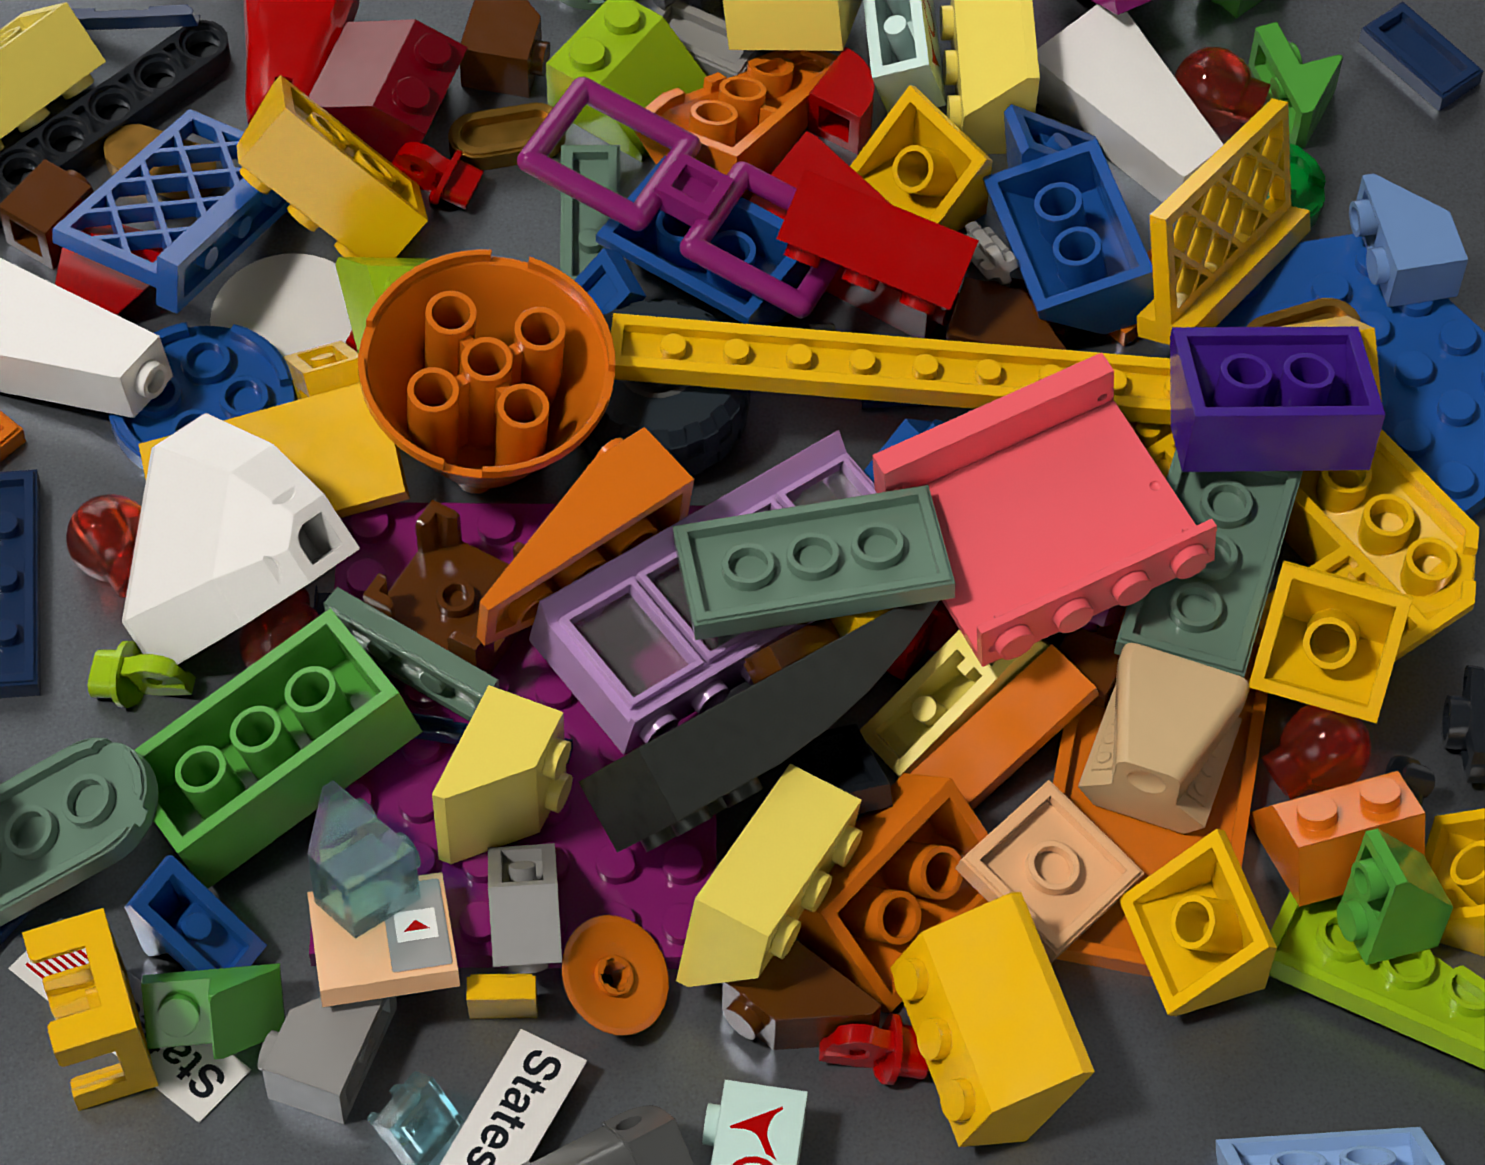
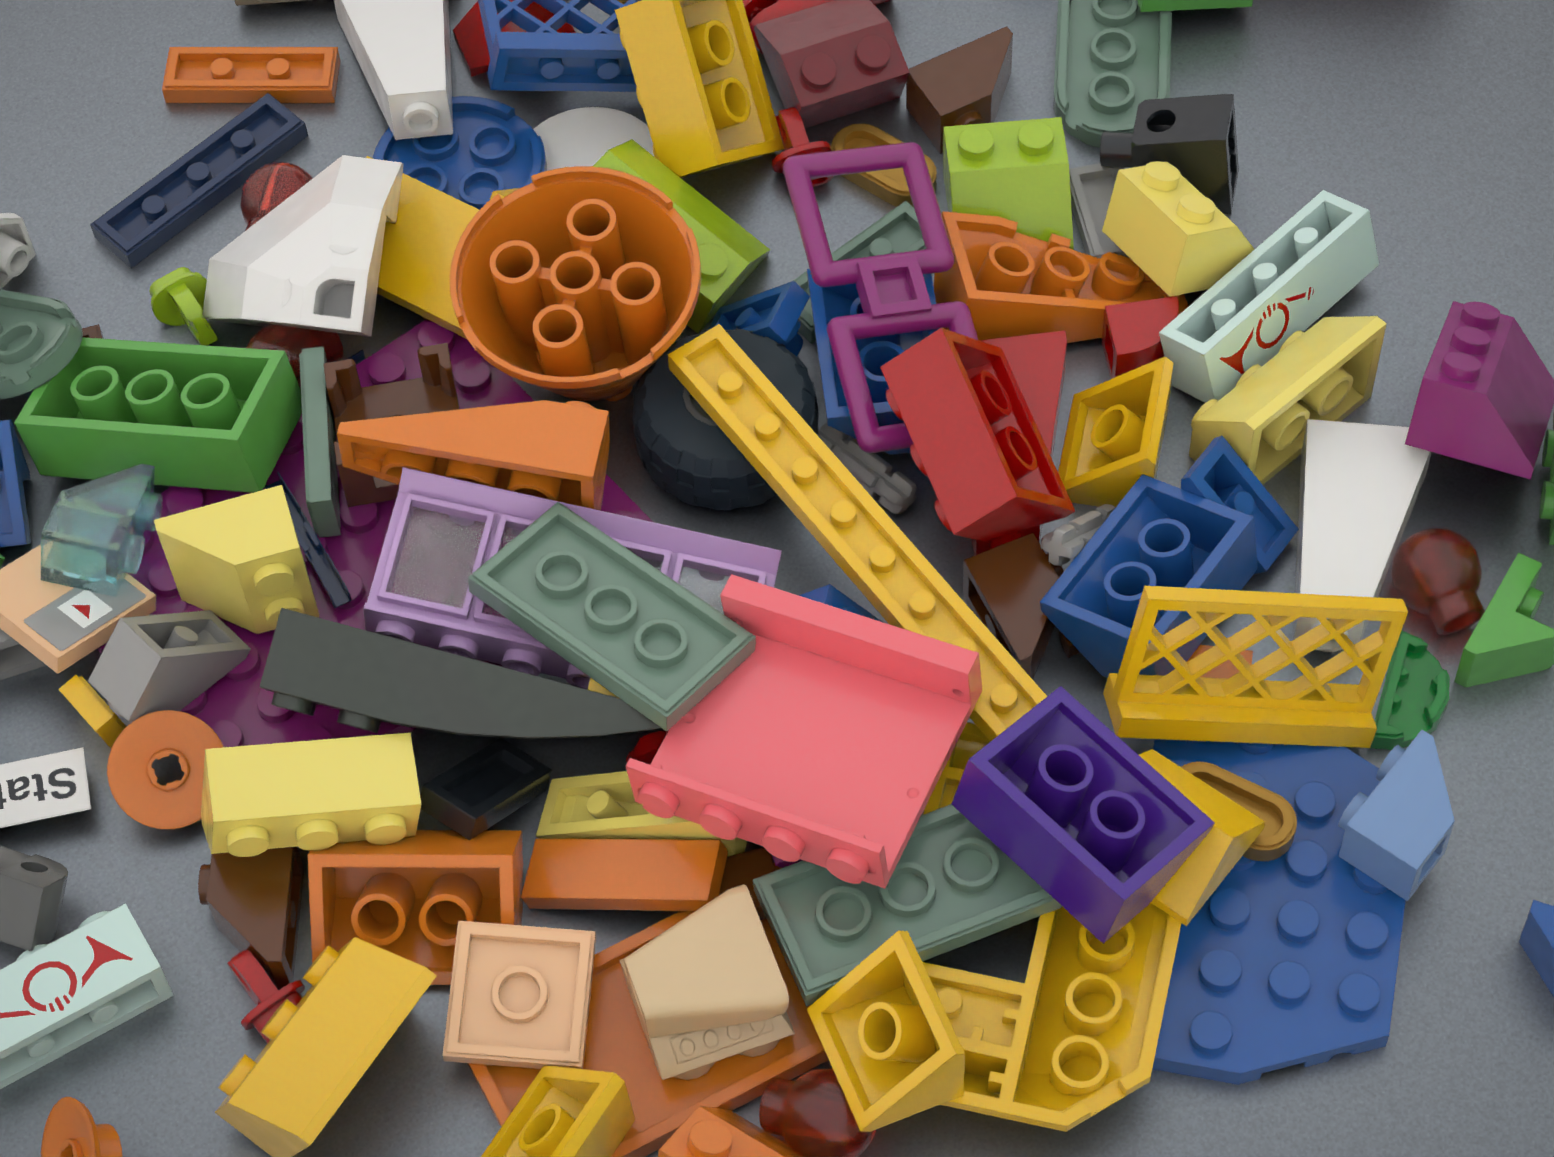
camera: 55 degrees right, 0 degrees up
reddish brown tile [743,618,841,684] -> none

